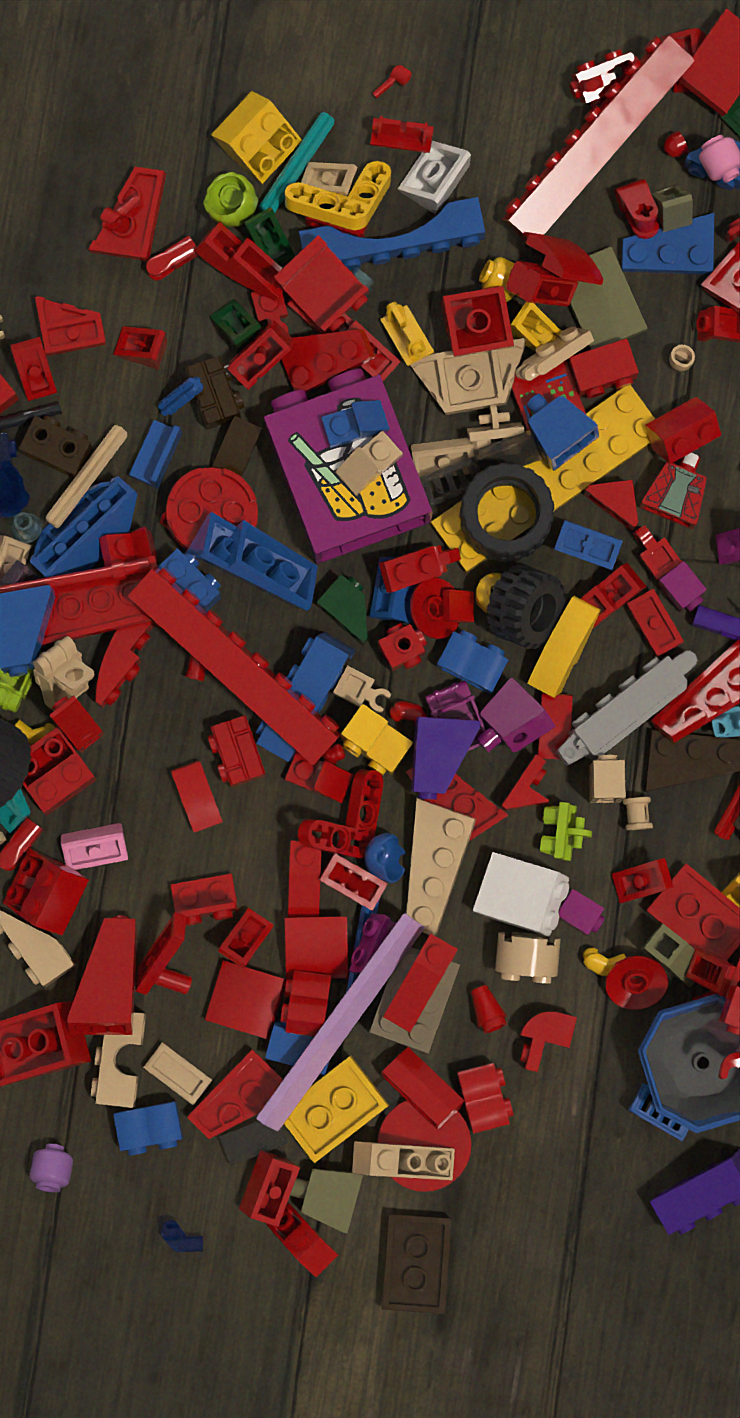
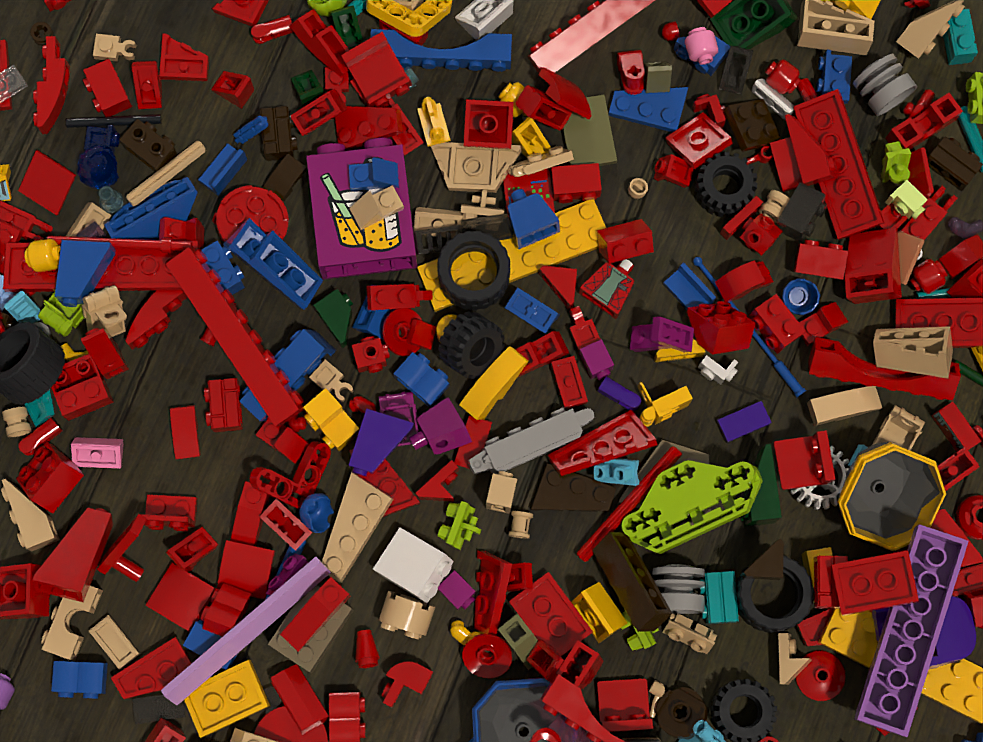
camera: 15 degrees right, 5 degrees down
none -> red wing [474,550,512,636]

